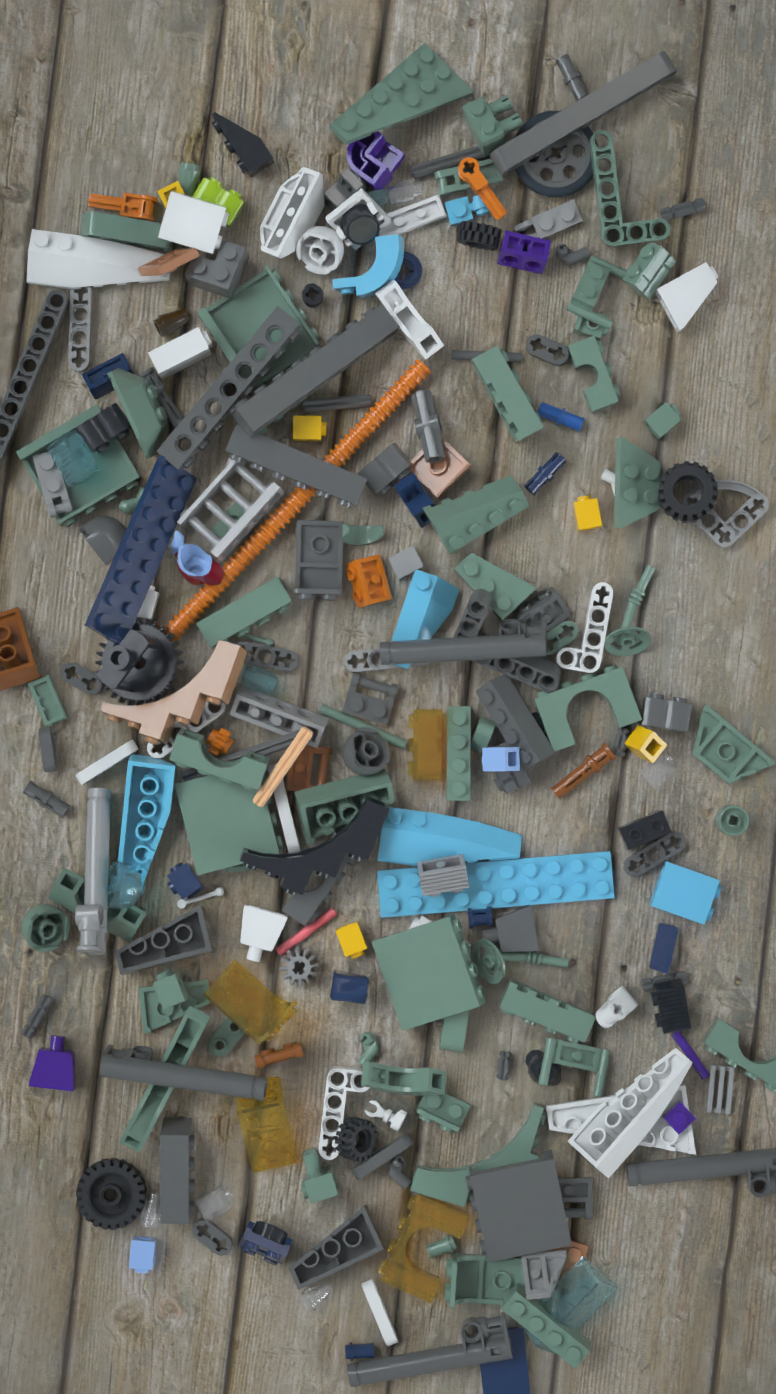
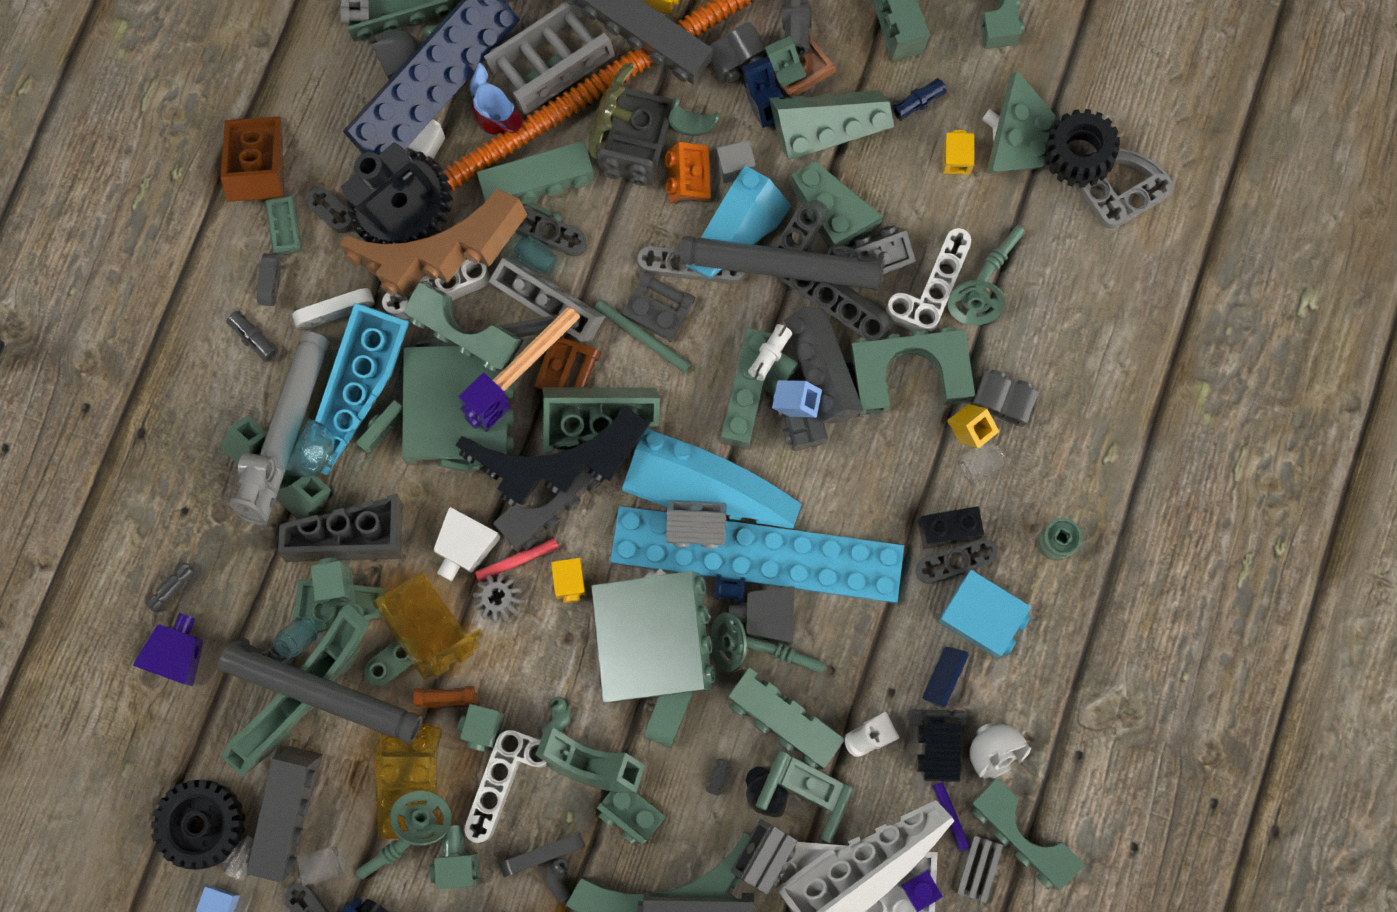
camera: 15 degrees right, 10 degrees down
sand green cylinder [21,904,70,952] -> none
dark blue brick [167,862,205,901] -> none
white hinge [177,887,224,909] -> none
orange gear [205,727,234,756] -> none
white beam [268,763,301,853] -> none
dark blue piece [330,969,369,1004] -> none
black tyre [335,1117,379,1162] -> none
dark grey cylinder [342,727,390,776] -> none
white piece [365,1100,408,1131] -> none
clear yellow wedge [408,709,442,780] -> none
blue axle [537,402,584,432] -> none
sand green beam [547,621,578,655] -> none
dark orange pin [551,742,617,799] -> none
dark grey piece [613,728,630,757] -> none
sand green brick [643,402,682,440] -> none
sand green wing [692,704,775,784] -> none
none -> clear light blue brick [273,616,318,659]
none -> sand green plate [356,400,403,454]
none -> sand green dish [356,791,452,880]
none -> sand green brick [457,704,505,752]
none -> dark purple brick [458,372,510,432]
none -> olive piece [588,63,634,159]
none -> dark grey brick [730,819,798,894]
none -> white pin [748,324,792,381]
none -> sand green bracket [765,36,806,87]
none -> white cylinder [969,723,1031,780]

